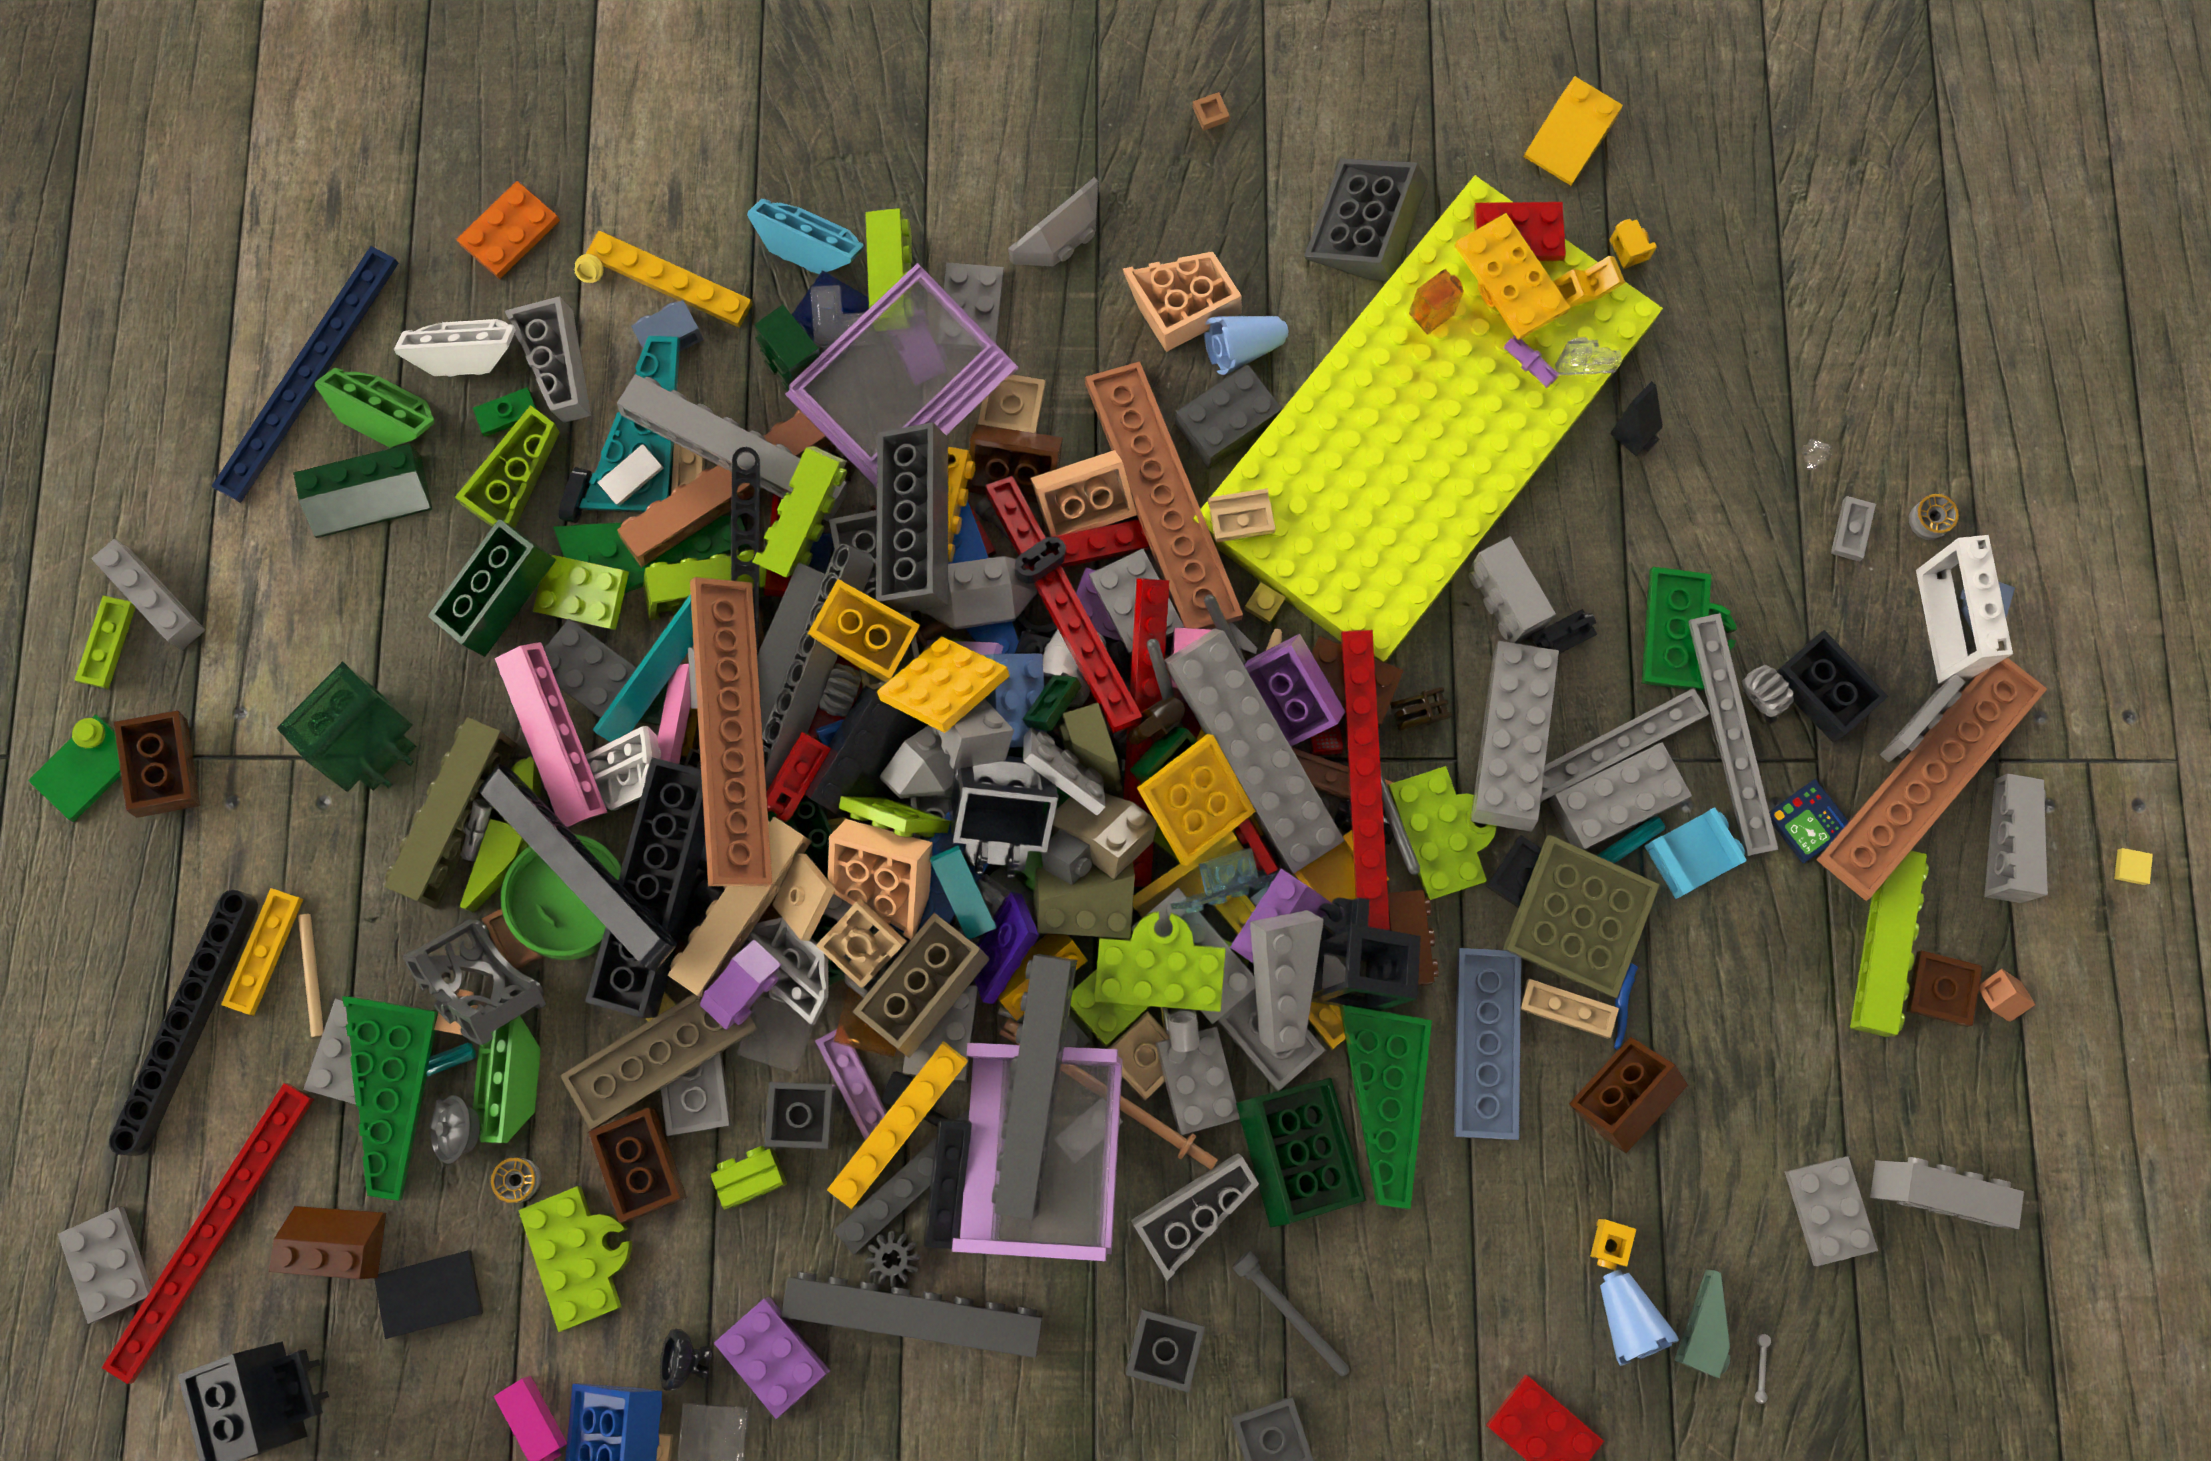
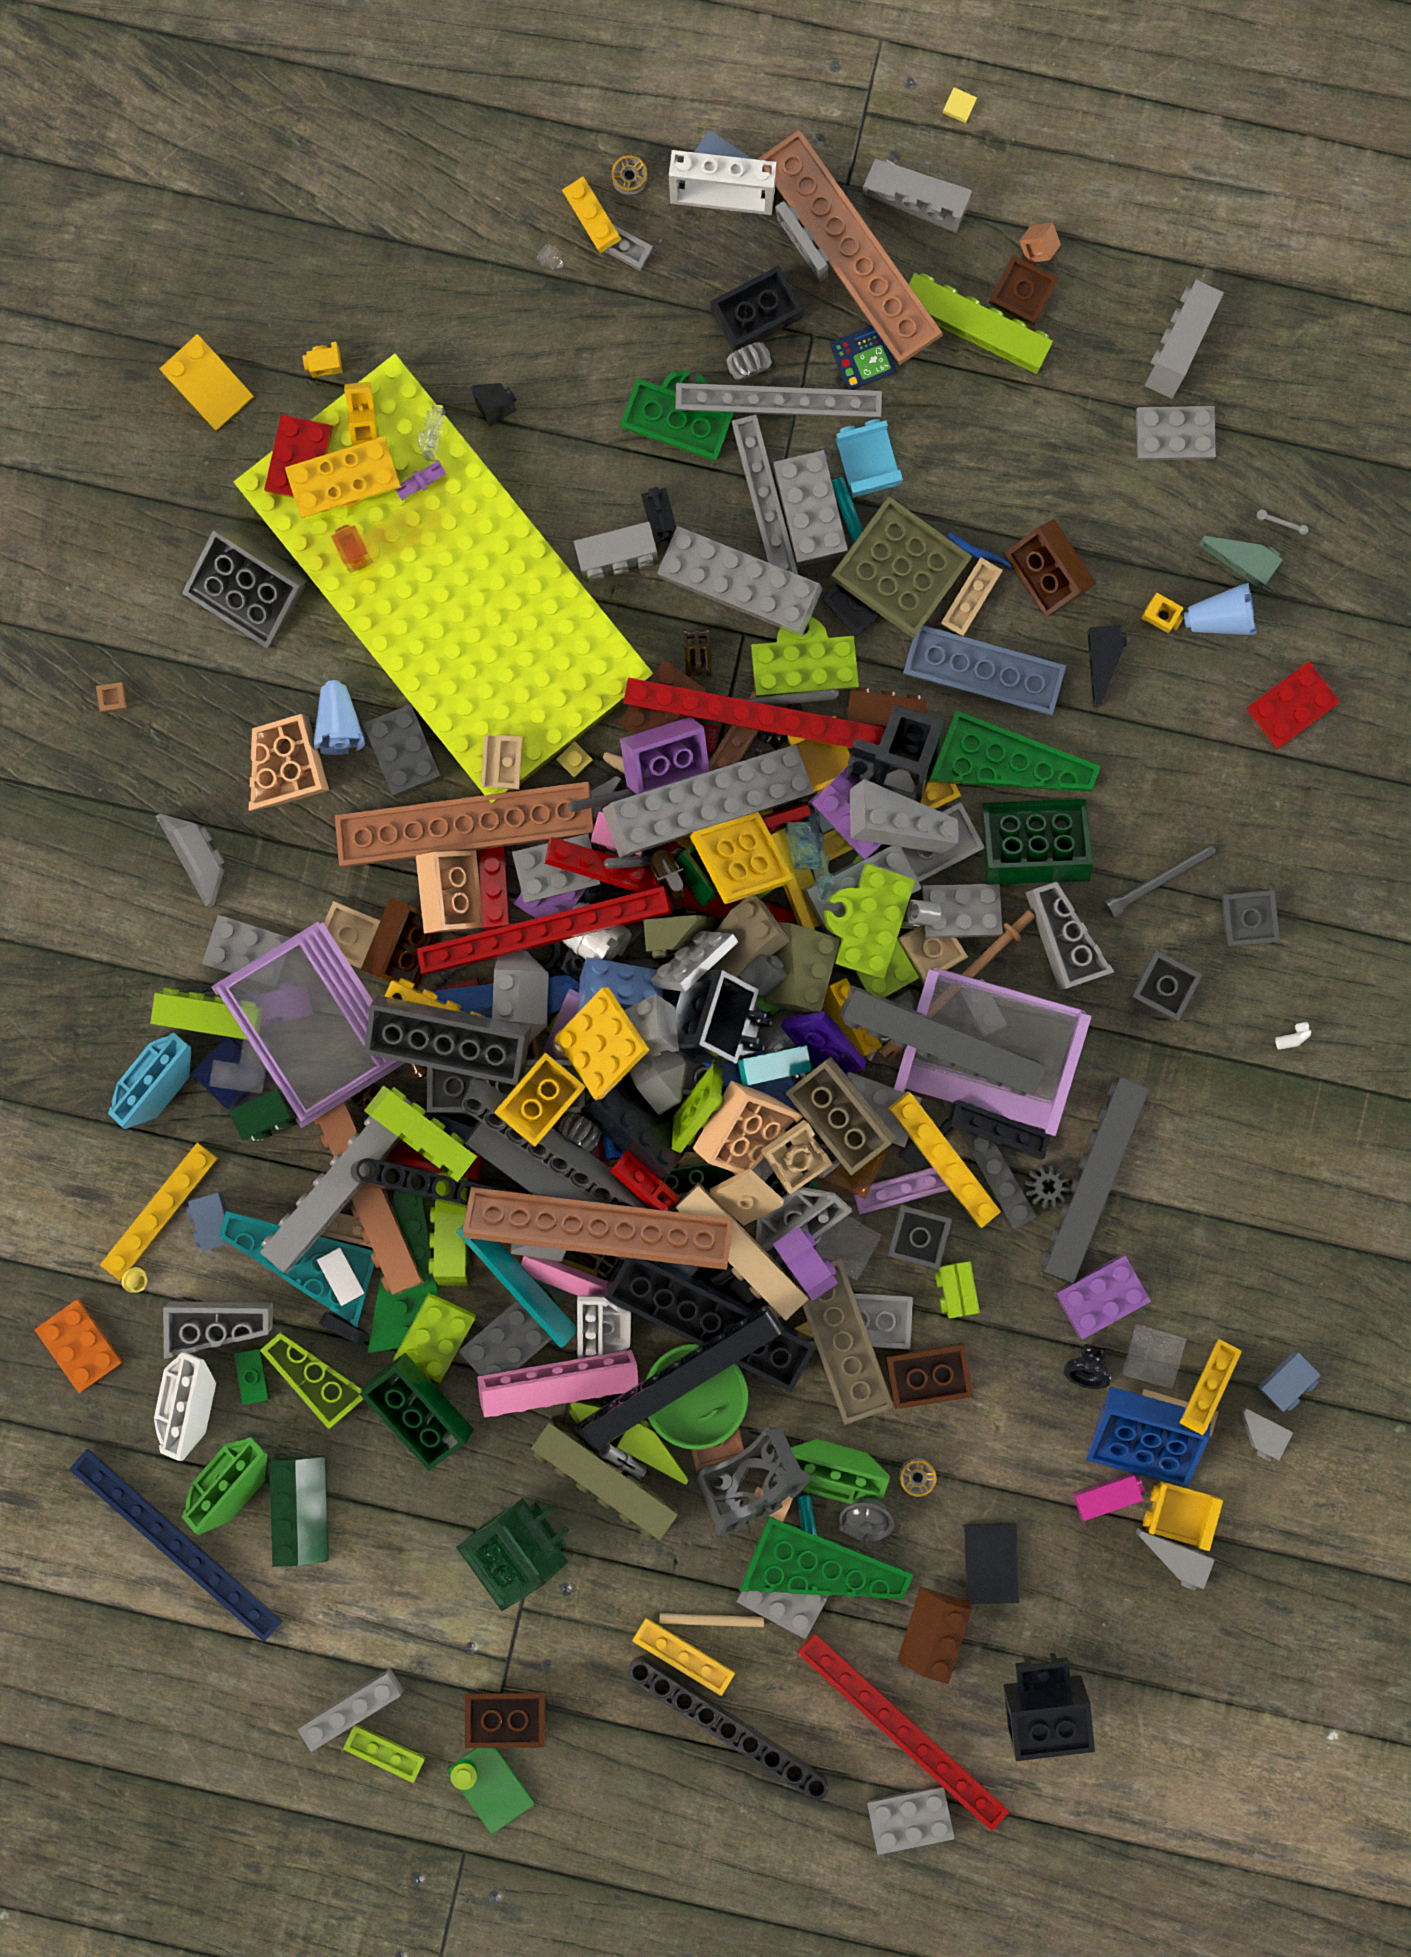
camera: 70 degrees left, 10 degrees up
lime plate [518,1186,632,1332] -> none
black beam [1015,537,1066,584] -> none
dark green plate [1022,675,1082,731] -> none
none -> yellow plate [562,176,622,253]
none -> black slope [1087,625,1127,708]

